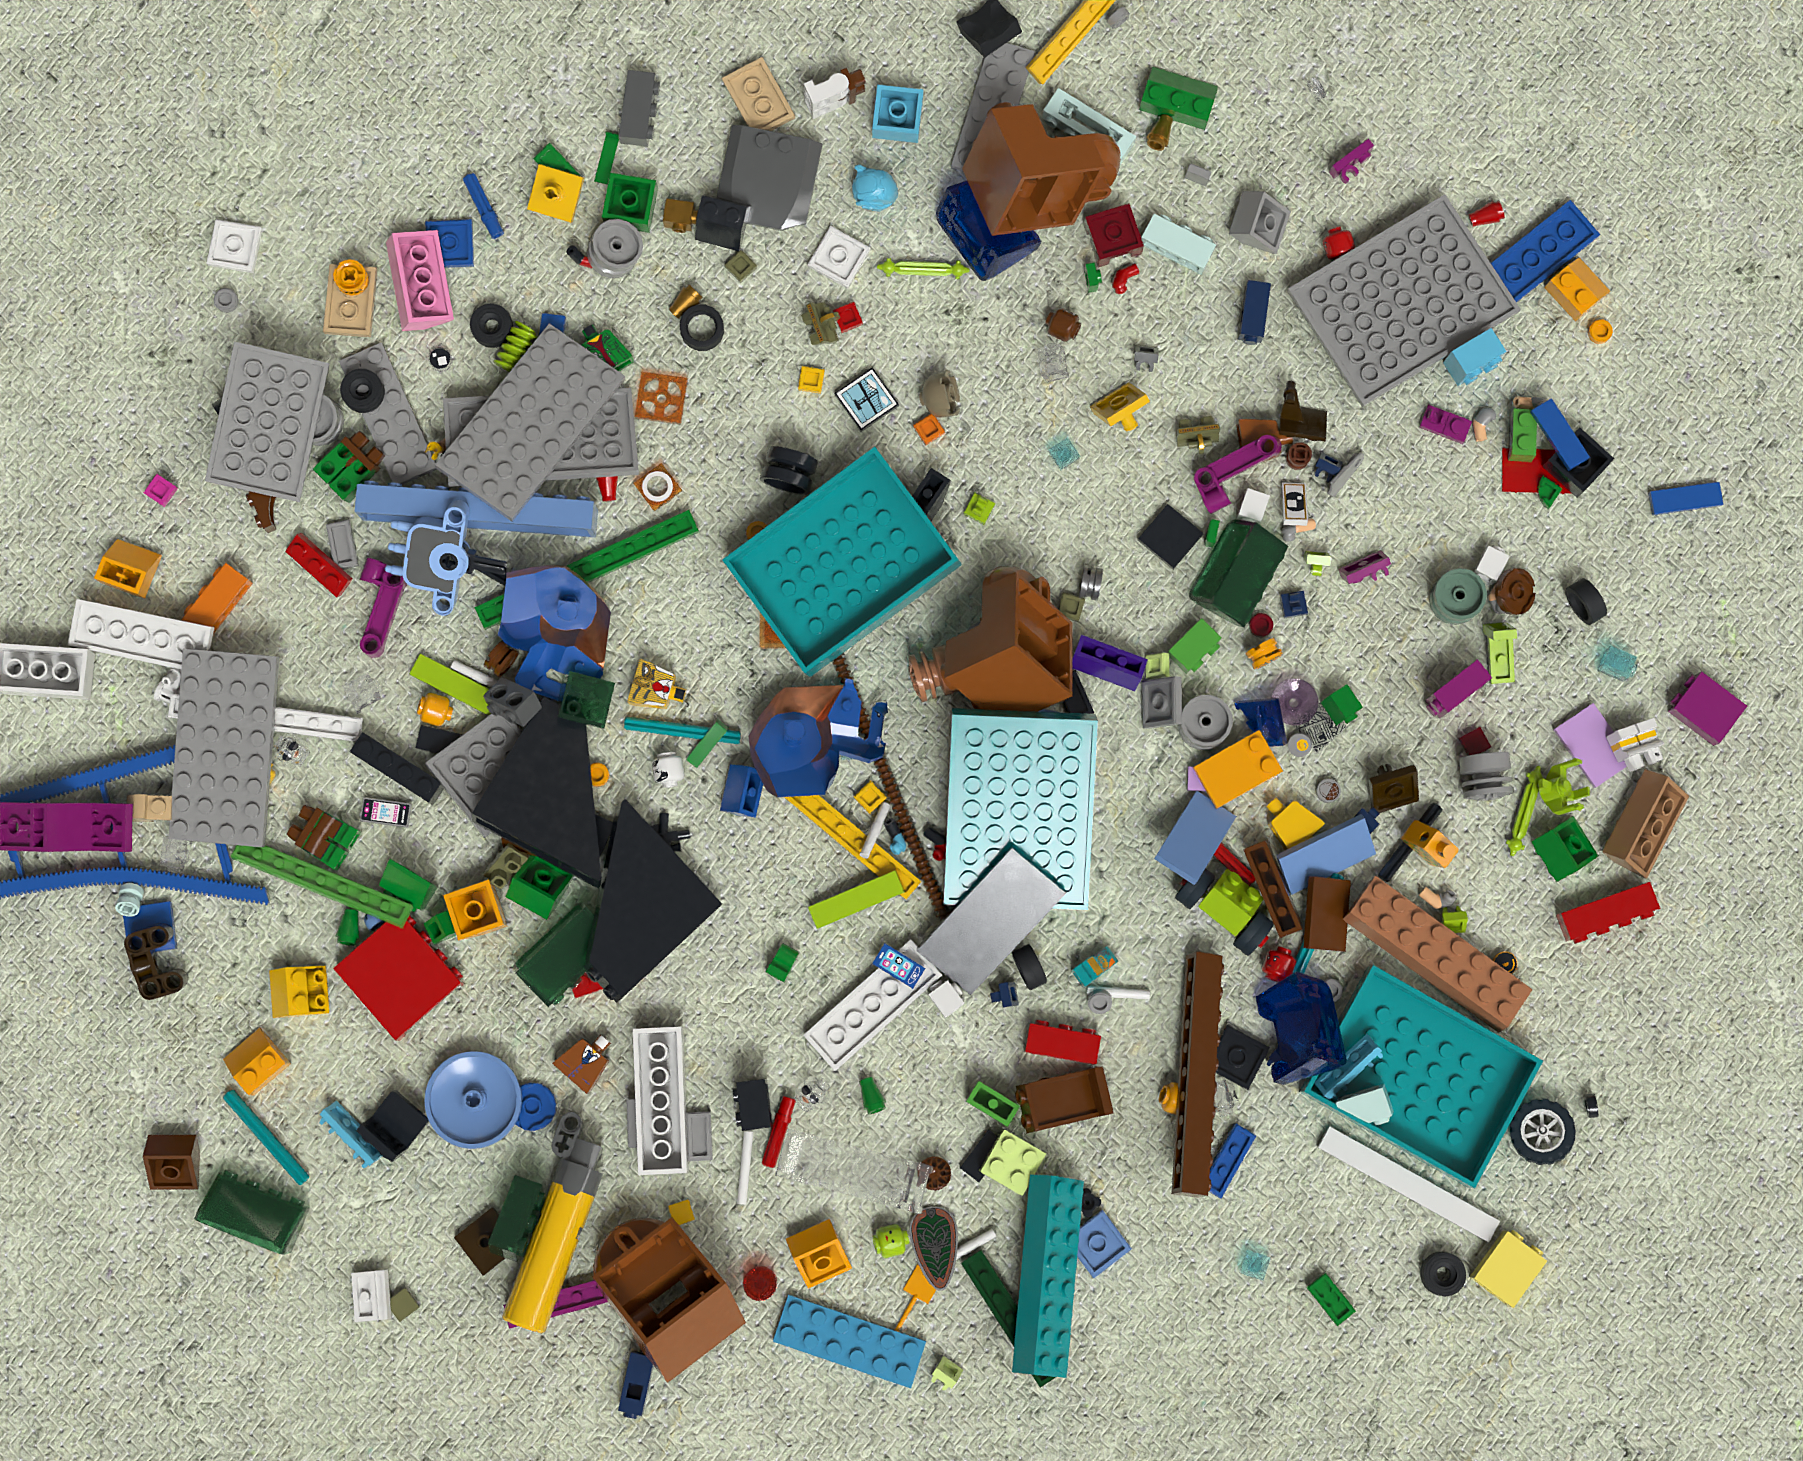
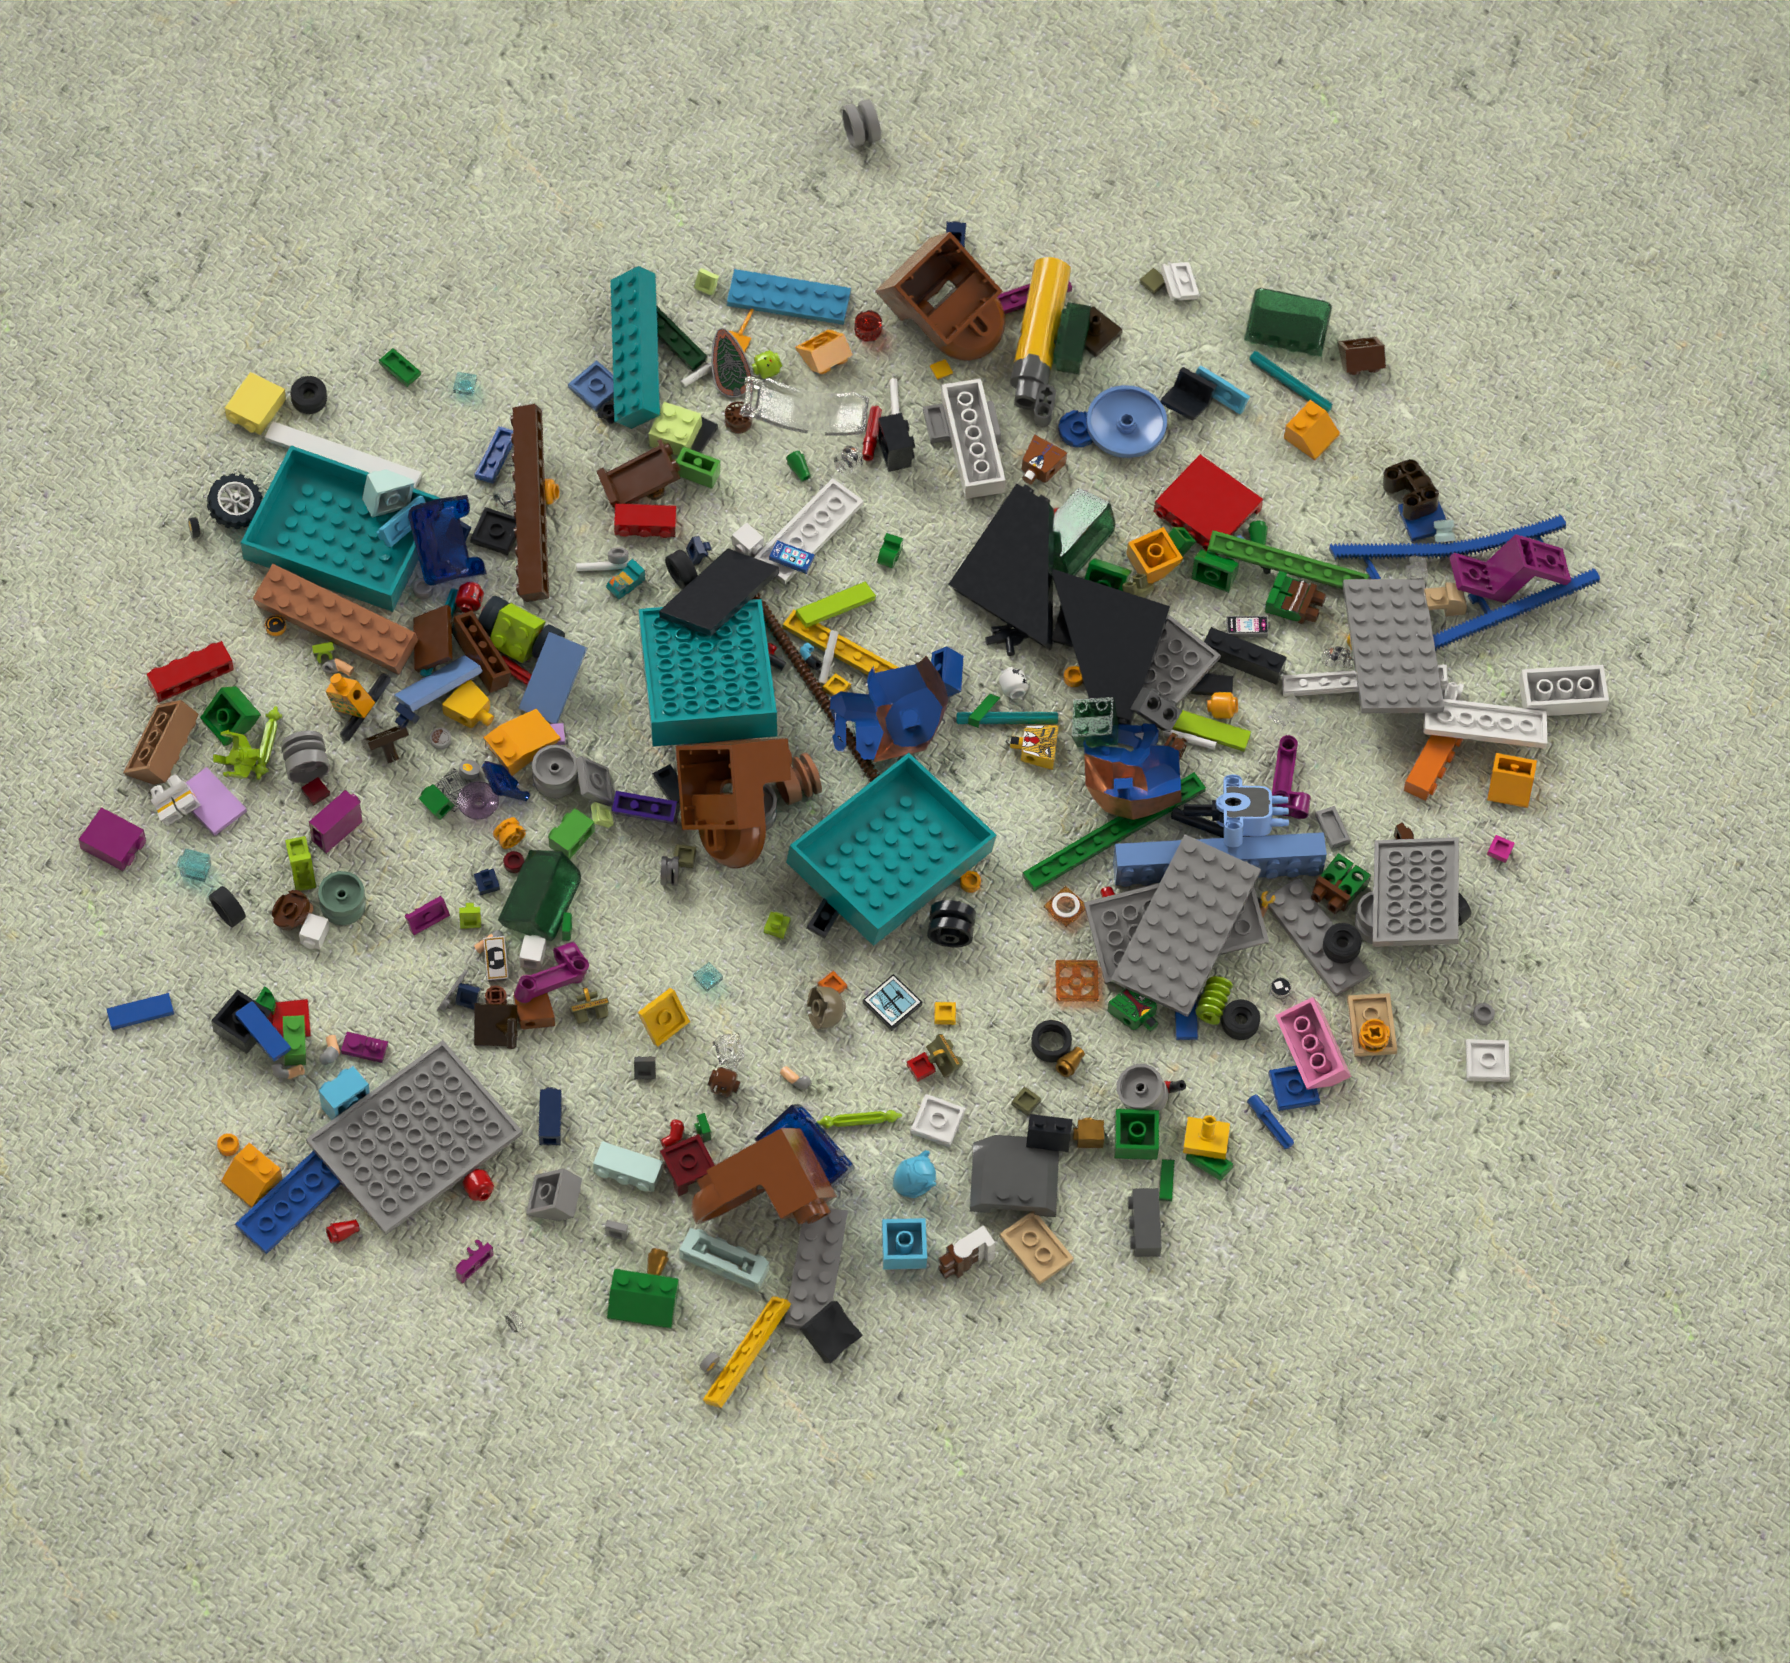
camera: 170 degrees right, 20 degrees down
yellow slope [269,966,329,1018] -> none
red plate [285,533,353,598] -> none
black tile [1138,504,1204,570] -> none
none -> arm [780,1066,811,1090]

